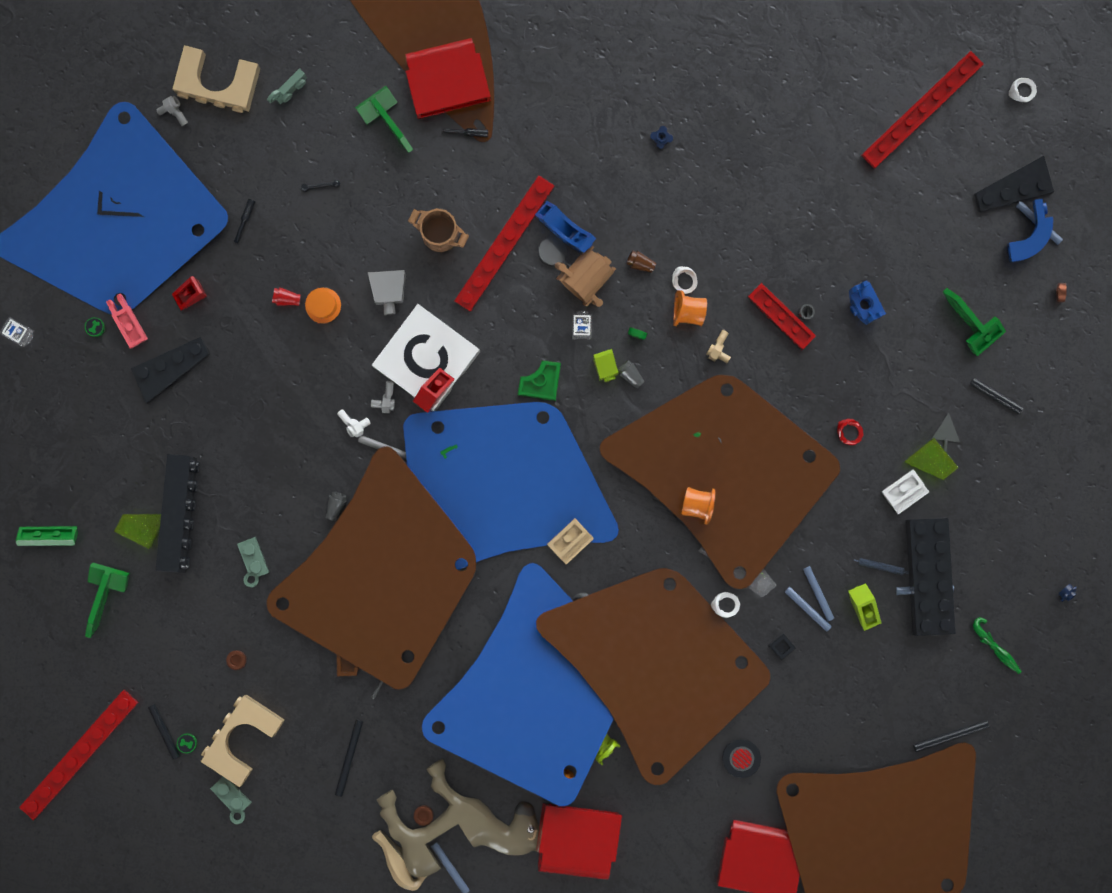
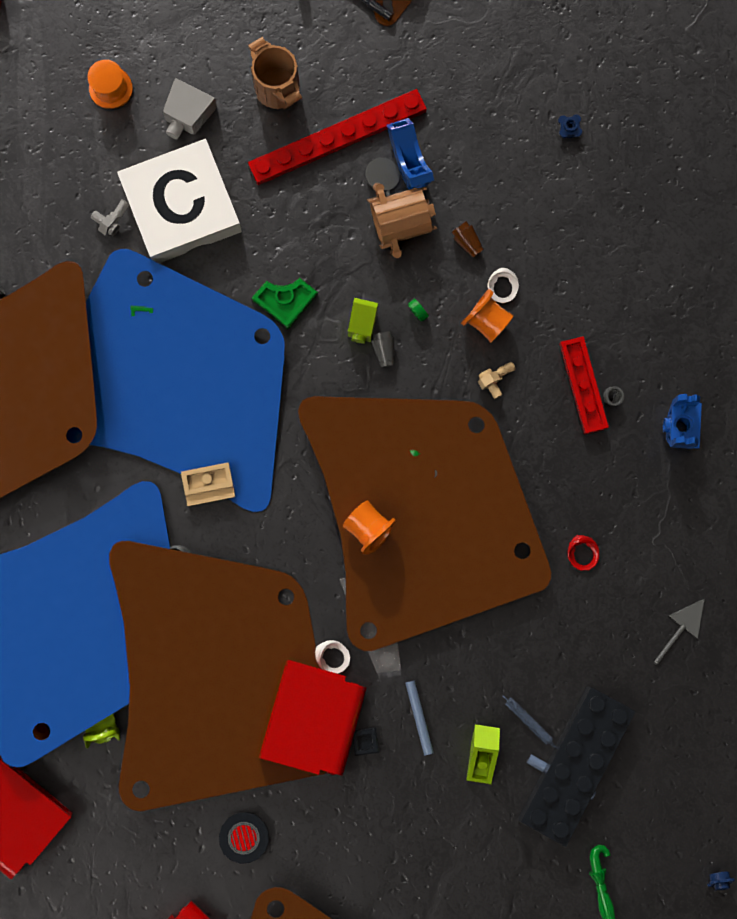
camera: 30 degrees right, 5 degrees down
red cone [272,287,301,306] -> none
white piece [337,410,371,438] -> none
light grey bar [358,435,407,461] -> none
red slope [413,368,455,413] -> none
brick [572,311,592,340] -> none
sand blue bar [803,566,834,621] -> none
white plate [881,469,929,514] -> none
clear neon green wing [905,438,958,480] -> none
none -> red piece [259,660,367,776]

